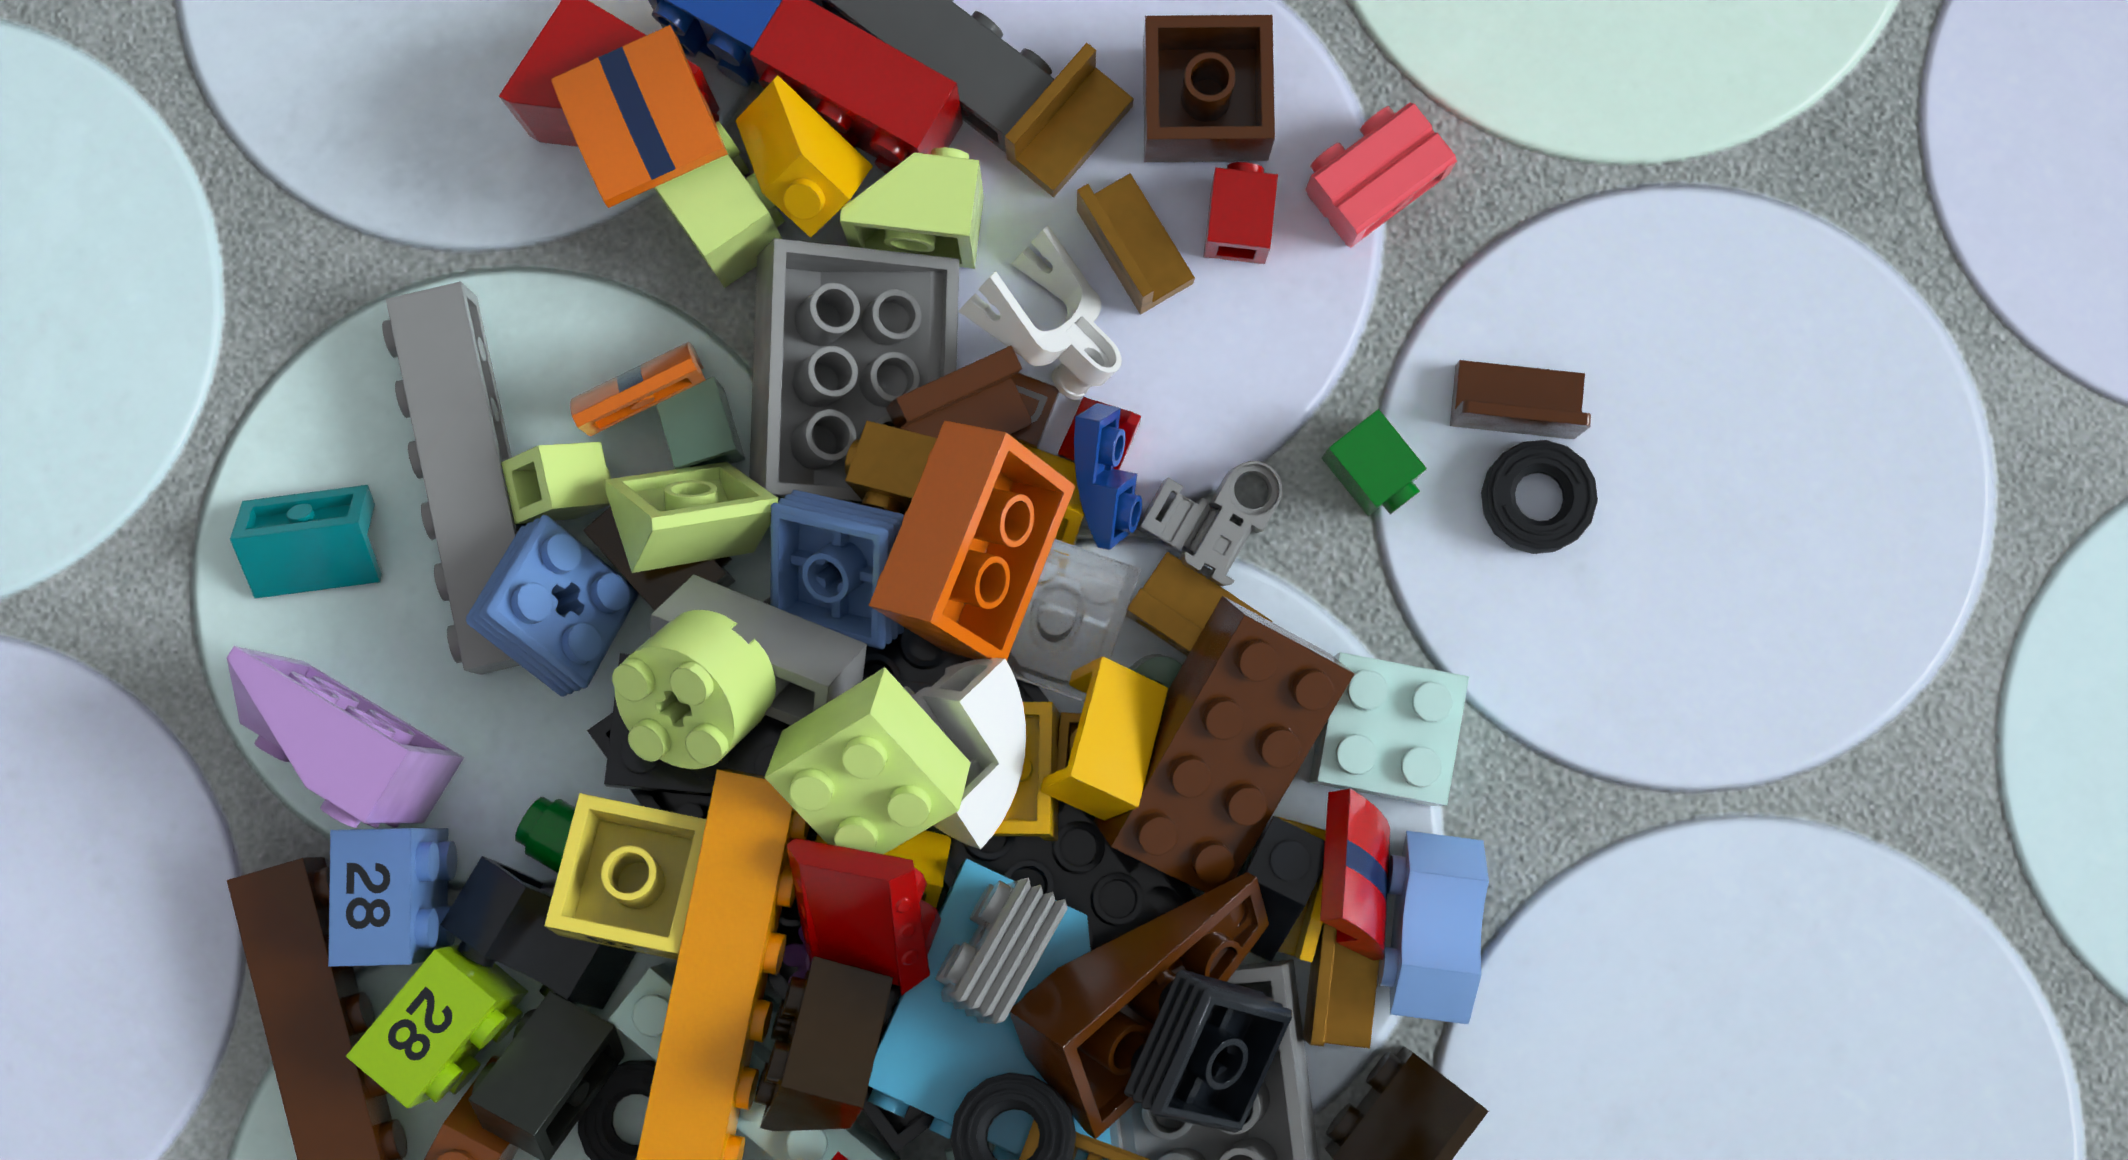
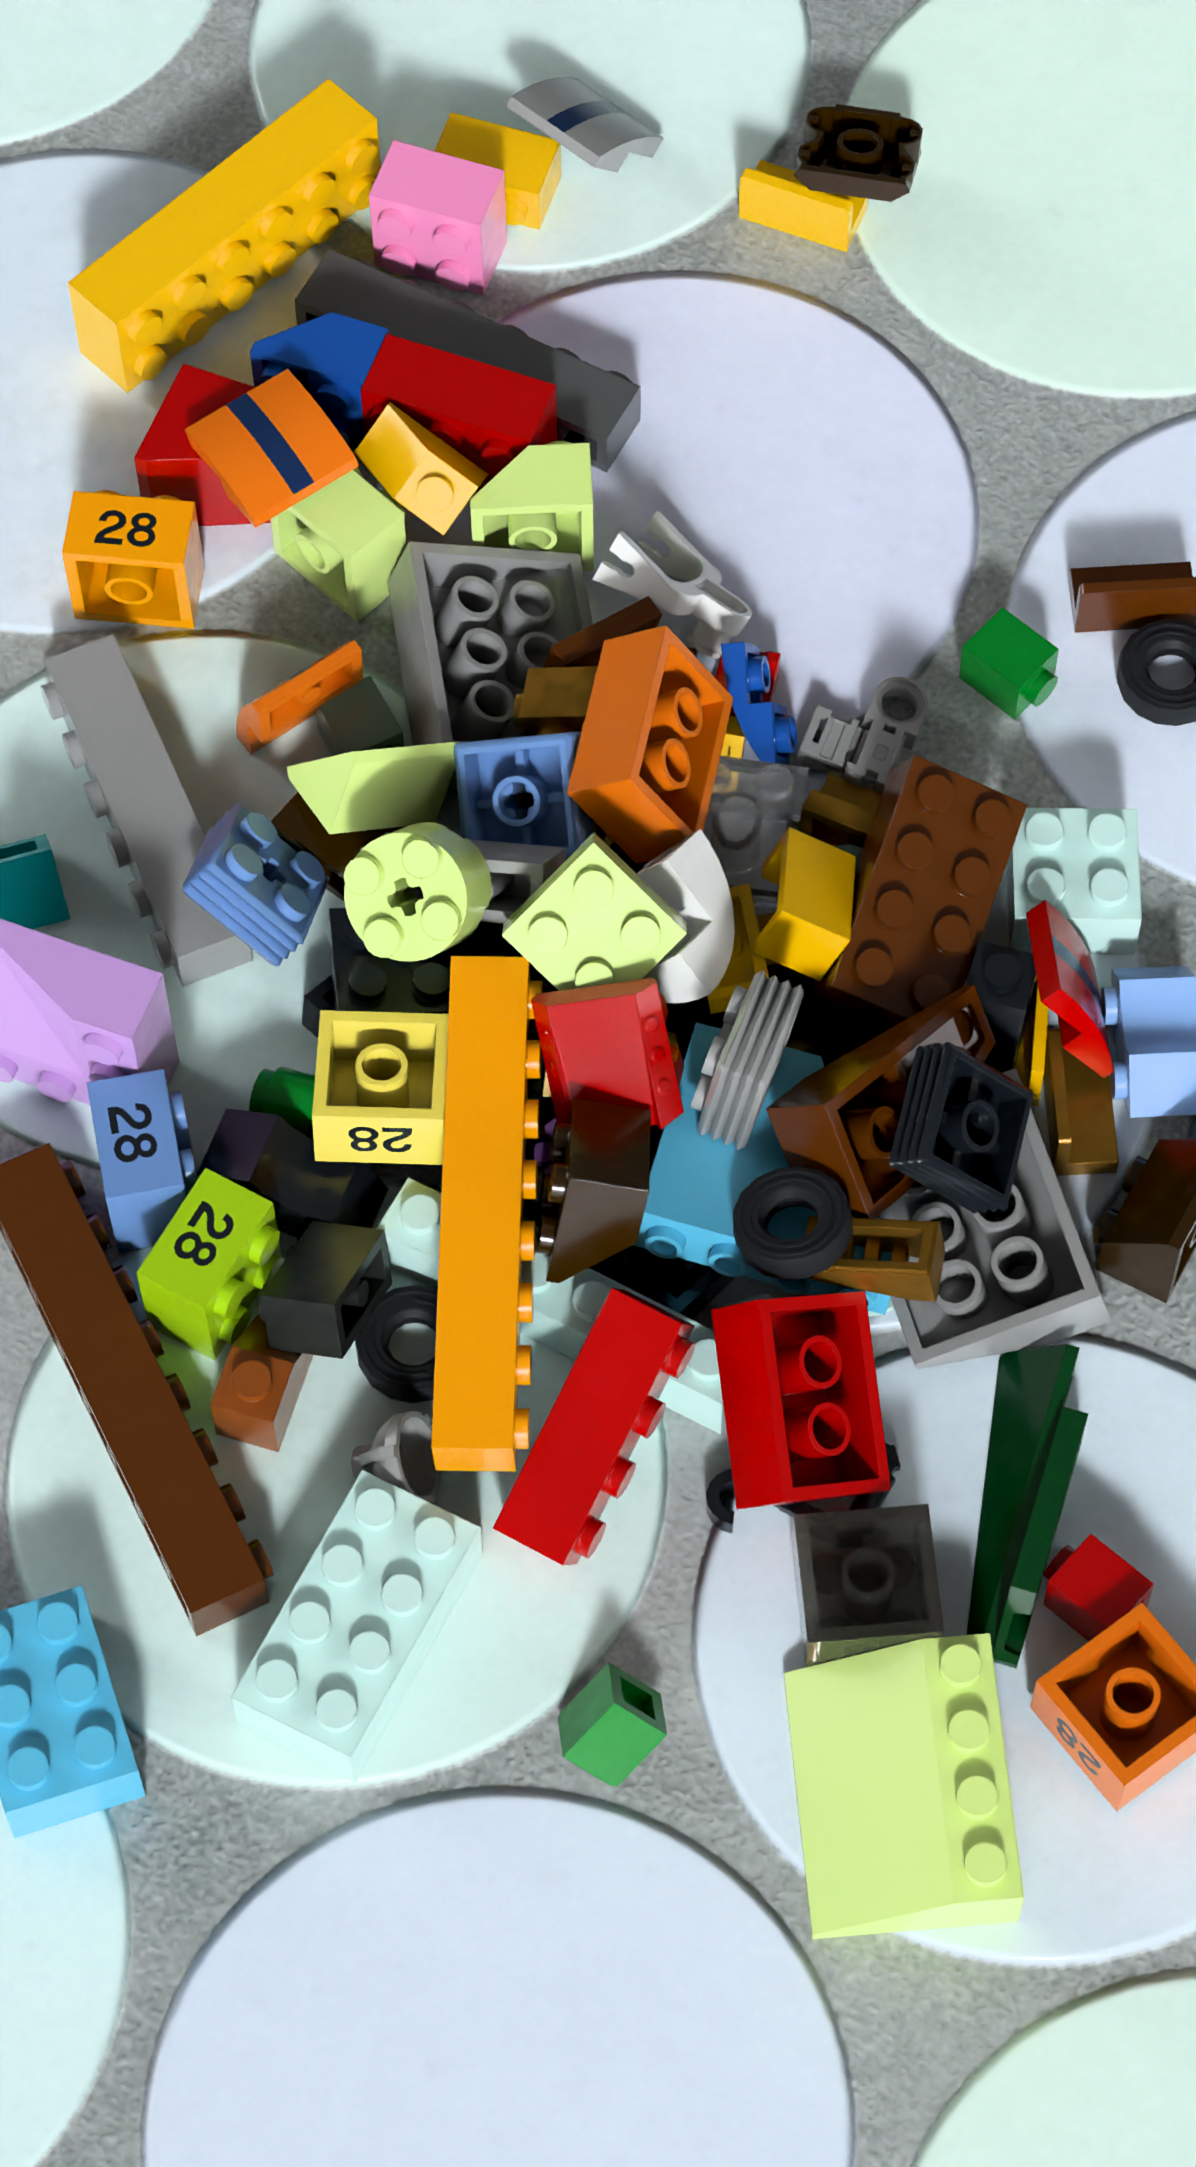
camera: 10 degrees left, 20 degrees down
yellowish green brick [501,442,611,524] -> none
pearl gold panel [1005,43,1134,198] -> none
pearl gold panel [1077,173,1195,315] -> none
reddish brown brick [1143,15,1275,162] -> none
red brick [1203,162,1278,264] -> none
coral brick [1306,102,1457,248] -> none
none -> light orange brick [62,490,204,629]

